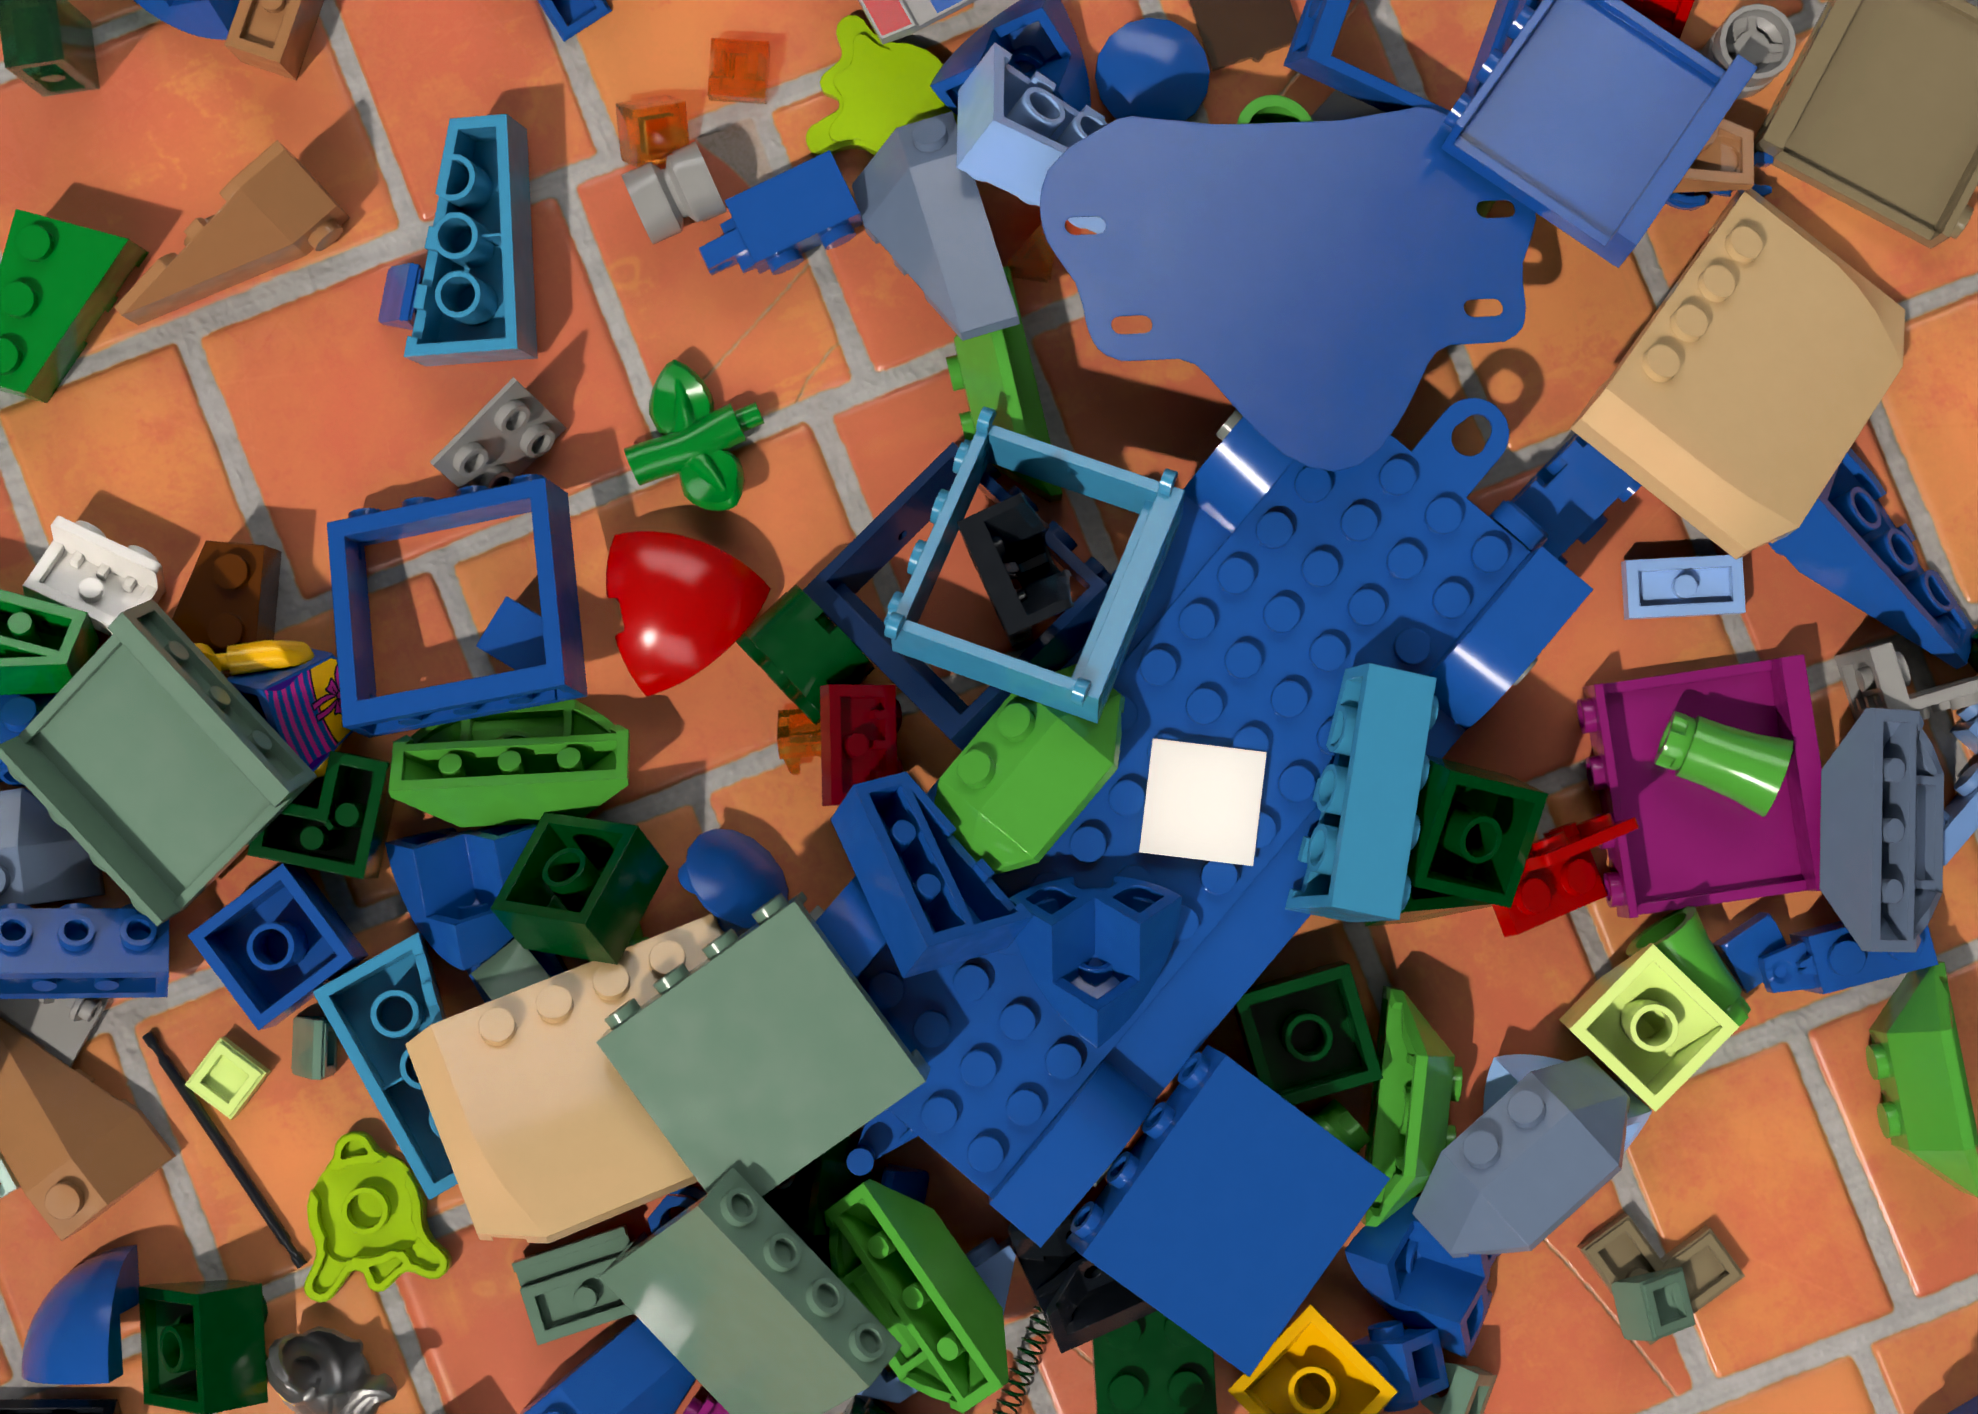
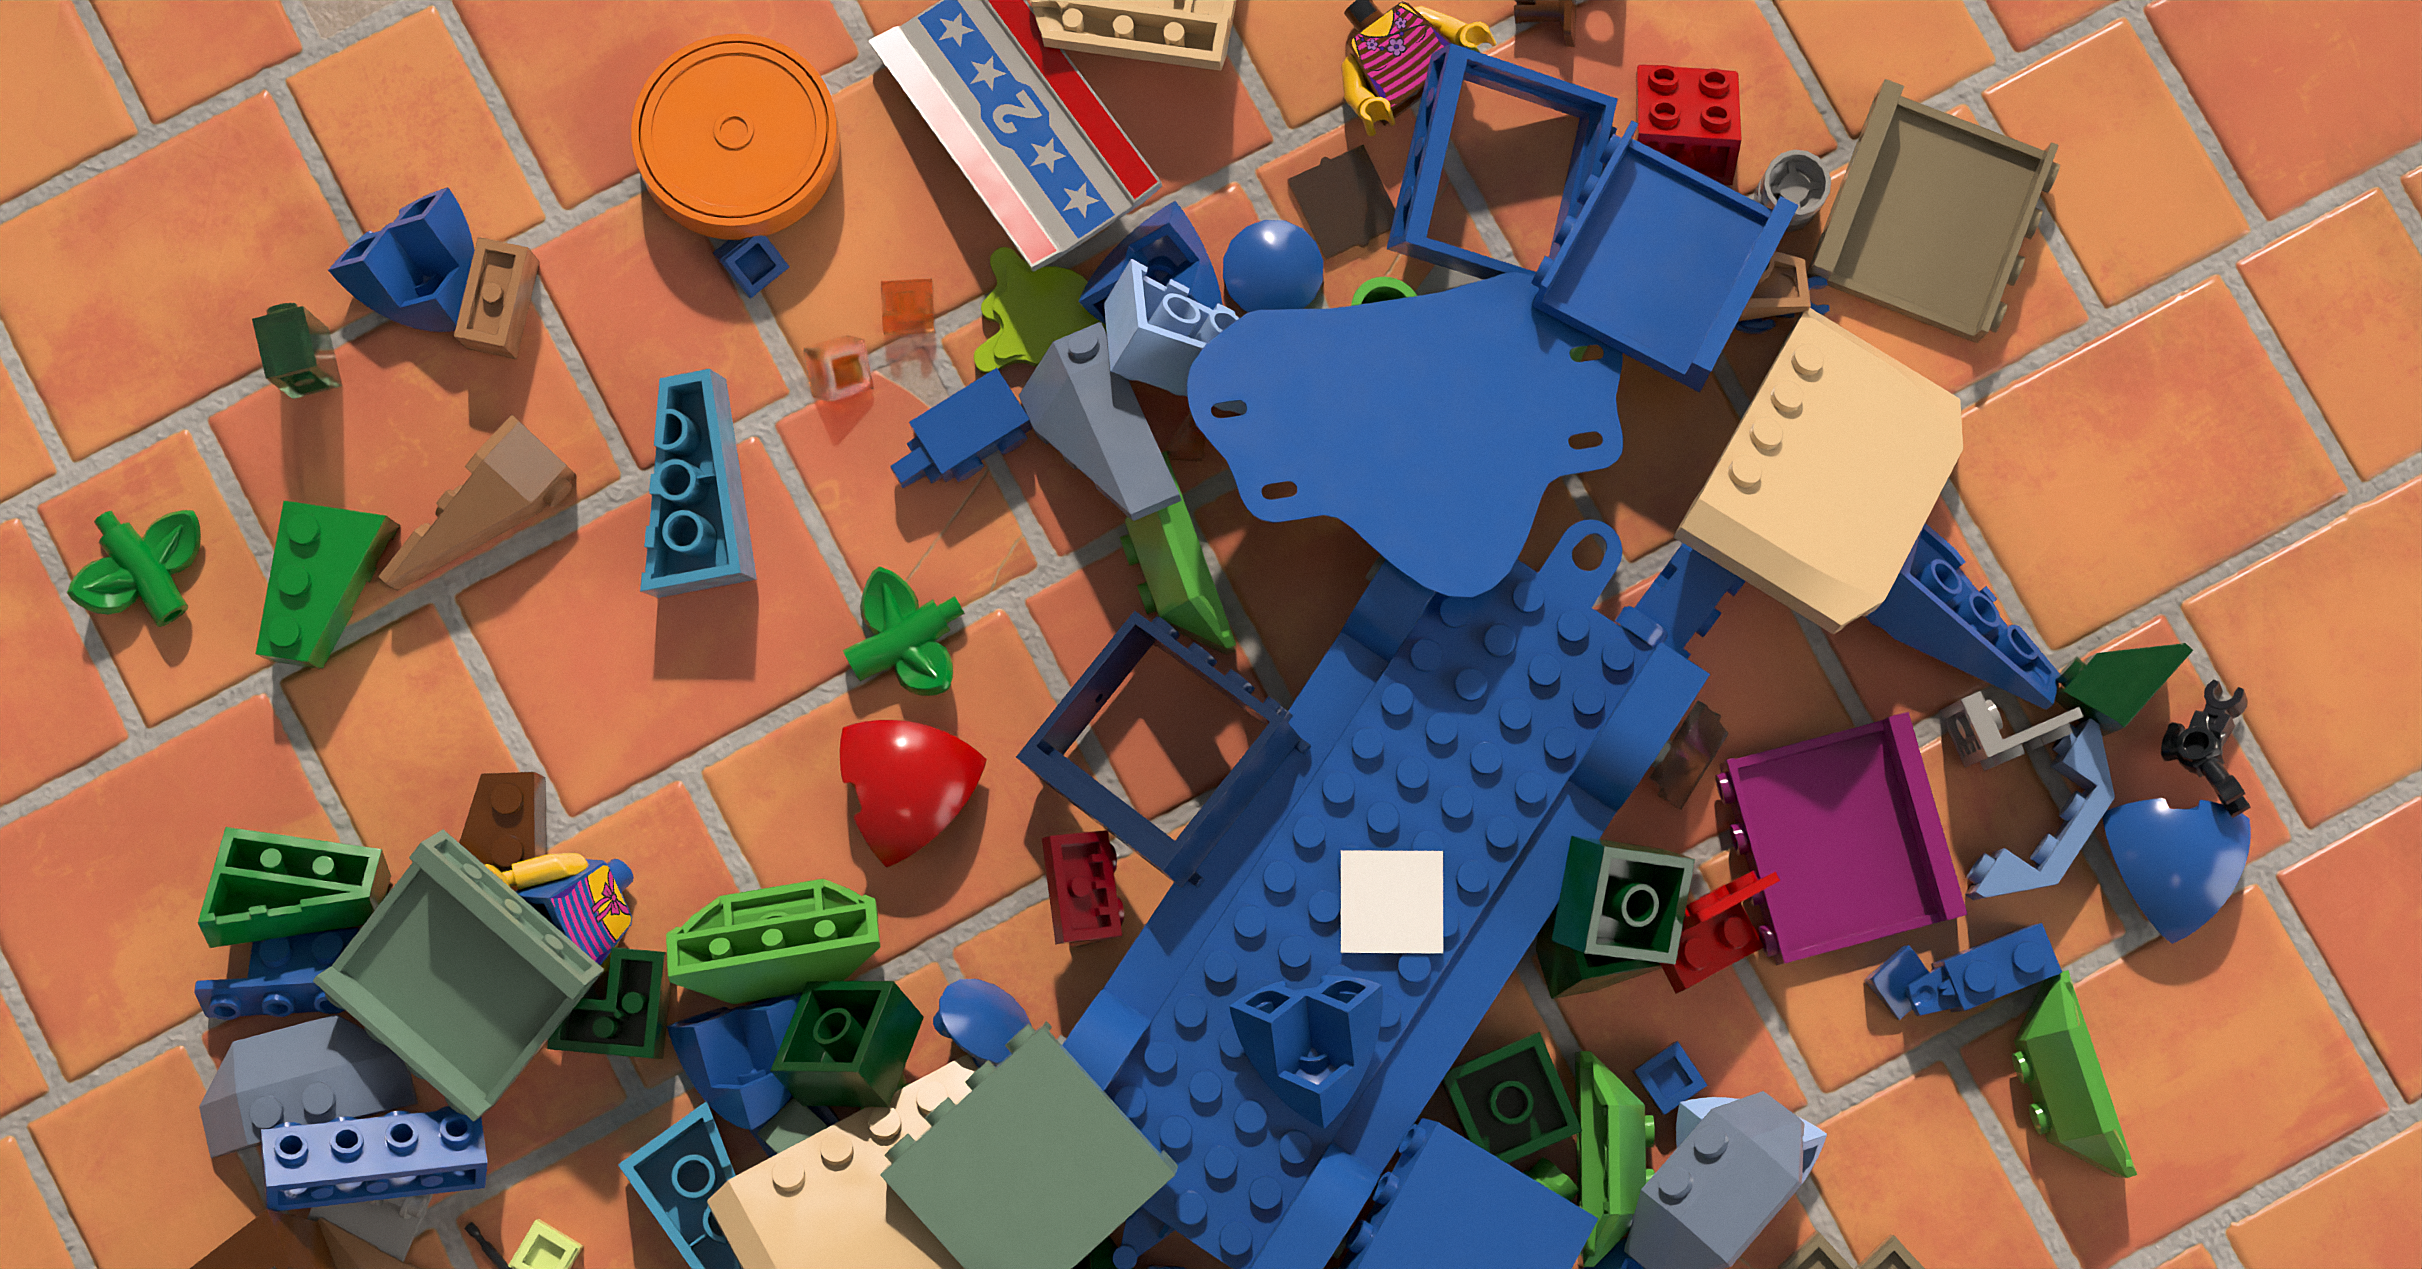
camera: 10 degrees left, 5 degrees down
white bracket [22,516,165,636] -> none
blue brick [187,863,369,1031] -> none
sand green slope [291,1016,338,1080] -> none
blue window [327,474,588,738] -> none
blue slope [378,263,424,330] -> none
light grey hinge [430,377,566,488] -> none
blue brick [476,596,546,670] -> none
light grey wheel [621,141,727,245] -> none
dark green brick [735,585,875,725] -> none
clear orange tile [777,709,821,775] -> none
blue wedge [831,772,1033,979] -> none
dark azure window [884,406,1185,724] -> none
bright green wedge [934,664,1125,874] -> none
black plate [957,493,1074,648] -> none
dark azure wedge [1285,663,1439,922] -> none
yellowish green slope [1559,943,1739,1112] -> none
light blue plate [1621,555,1746,620] -> none
bright green plant [1626,906,1751,1026] -> none
bright green plant [1654,711,1793,817] -> none
sand blue wedge [1819,708,1944,952] -> none
none -> blue plate [1632,1041,1708,1115]
none -> clear smoke piece [1649,701,1729,810]

